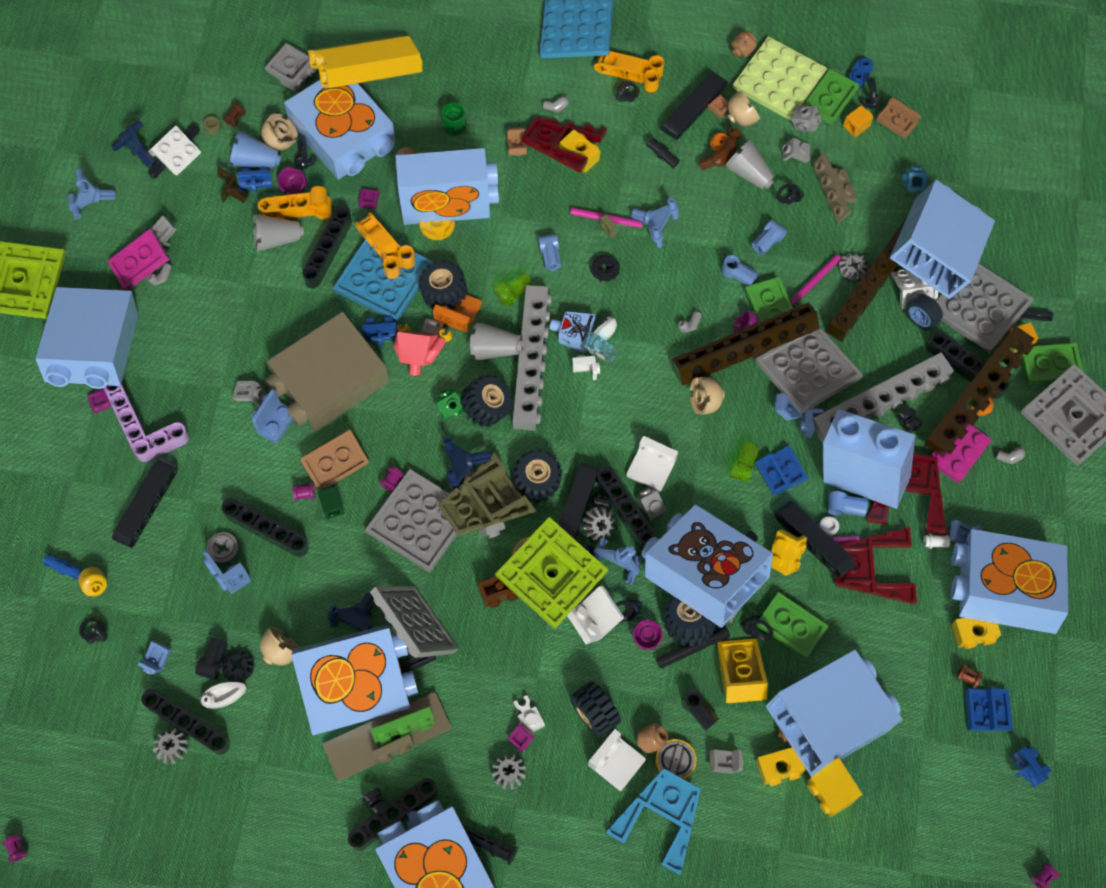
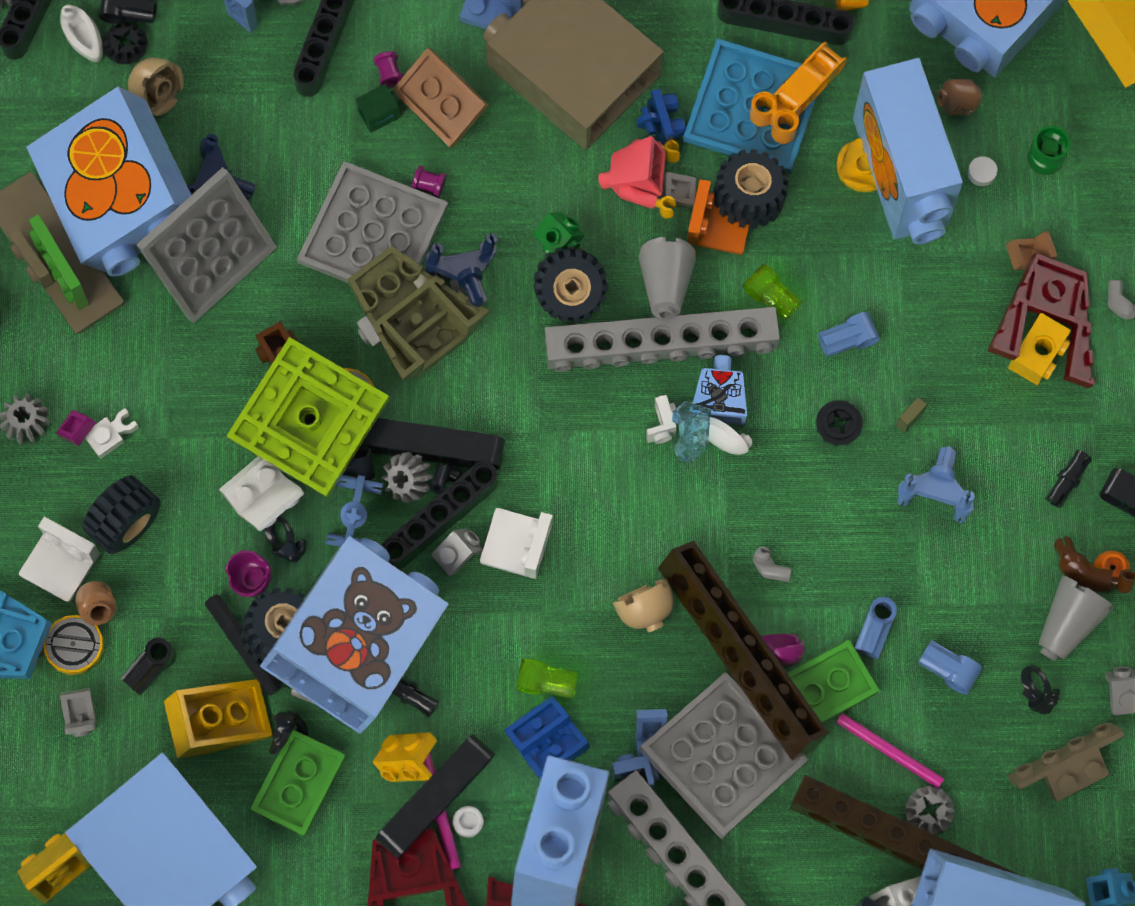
camera: 80 degrees right, 5 degrees up
magenta tile [358,188,380,209] -> none
black wheel [512,449,562,502] -> none
dark pink bar [570,208,642,228] -> none
yellow brick [755,747,805,787] -> none
medium blue piece [828,491,868,517] -> none

